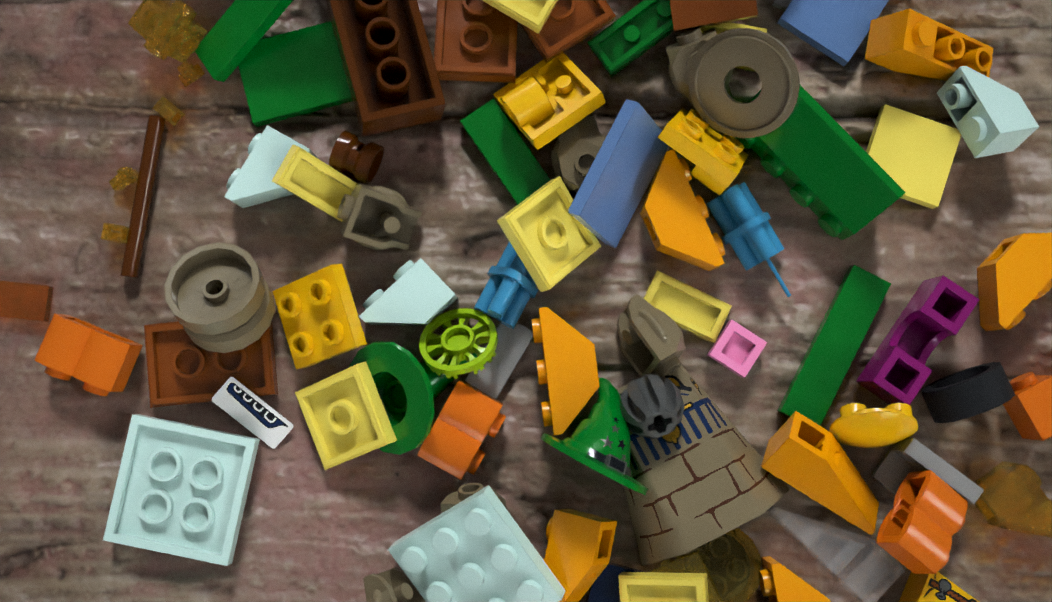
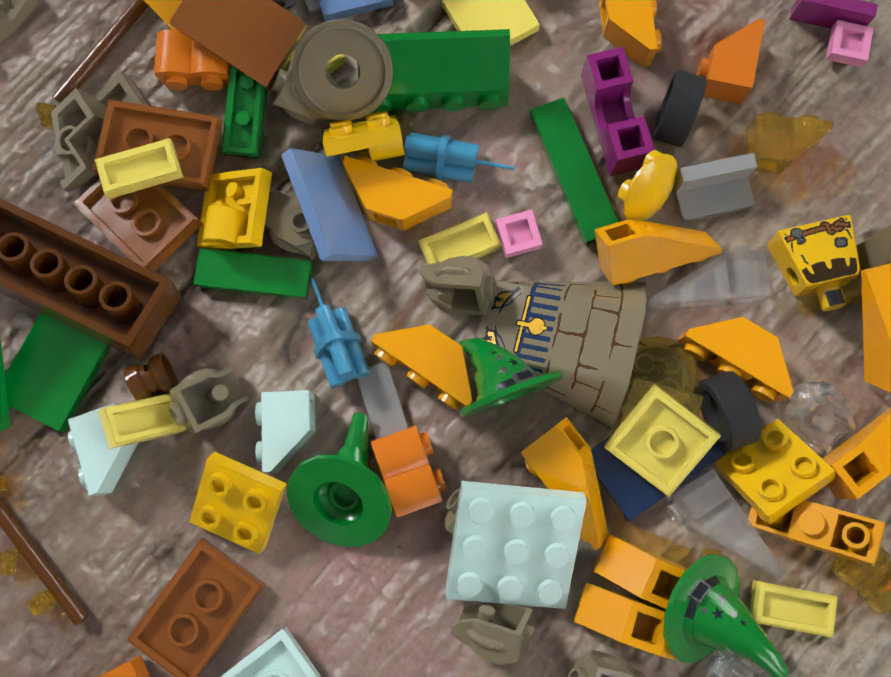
camera: 45 degrees left, 5 degrees down
dark tan wheel [164,242,275,353] -> none
white sticker [212,377,294,449] -> none
light yellow tile [295,361,397,470] -> none
lime wheel [419,308,498,379] -> none
light yellow tile [497,176,601,292] -> none
dark grey piece [620,374,685,439] -> none
orange brick [877,470,968,574] -> none

